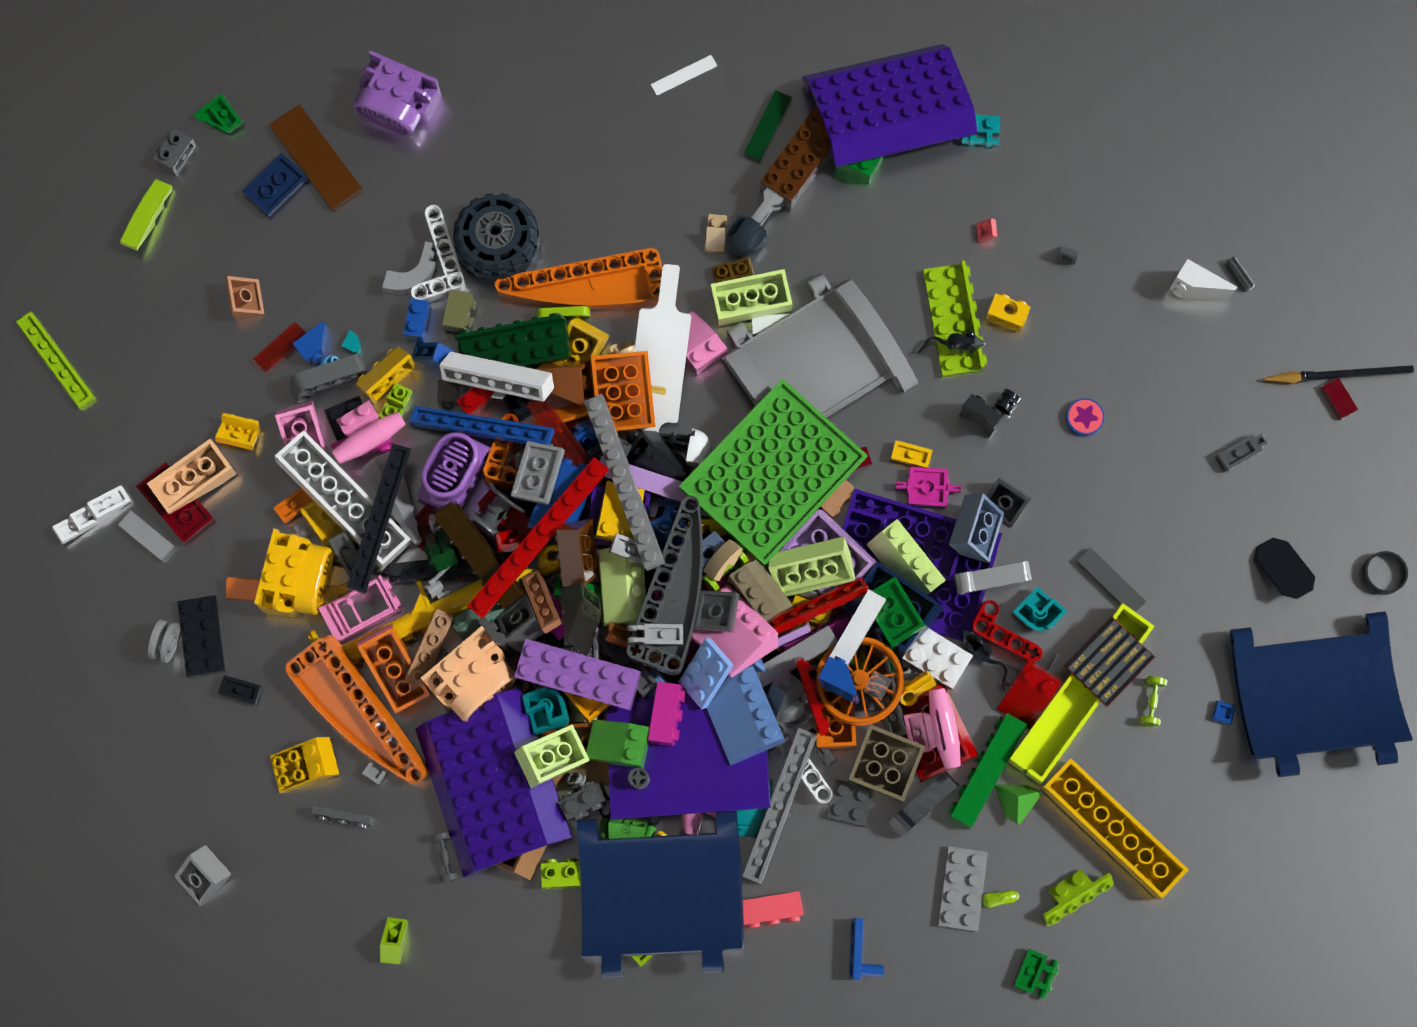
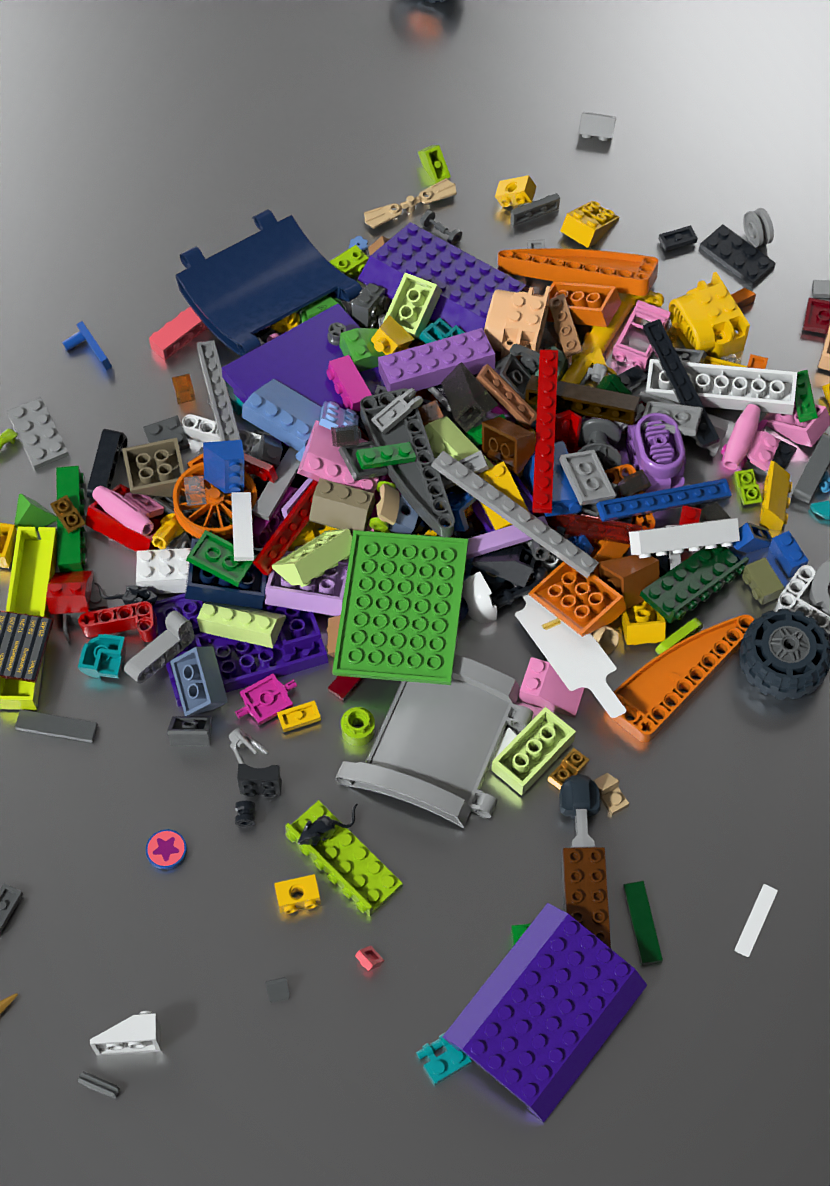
camera: 145 degrees right, 15 degrees down
none -> pearl gold slope [50,495,86,533]
none -> clear orange brick [172,374,196,404]
none -> light grey plant [229,728,269,764]
none -> clear smoke brick [331,424,361,447]
none -> lime piece [341,707,375,746]
none -> medium blue plant [349,236,368,251]
none -> green plate [356,442,416,470]
none -> tan piece [364,178,457,229]
none -> yellow torso [371,315,414,355]
none -> yellow brick [495,175,537,208]
none -> clear smoke brick [617,469,652,497]
none -> light grey tile [641,401,703,436]
none -> green tile [795,370,818,423]

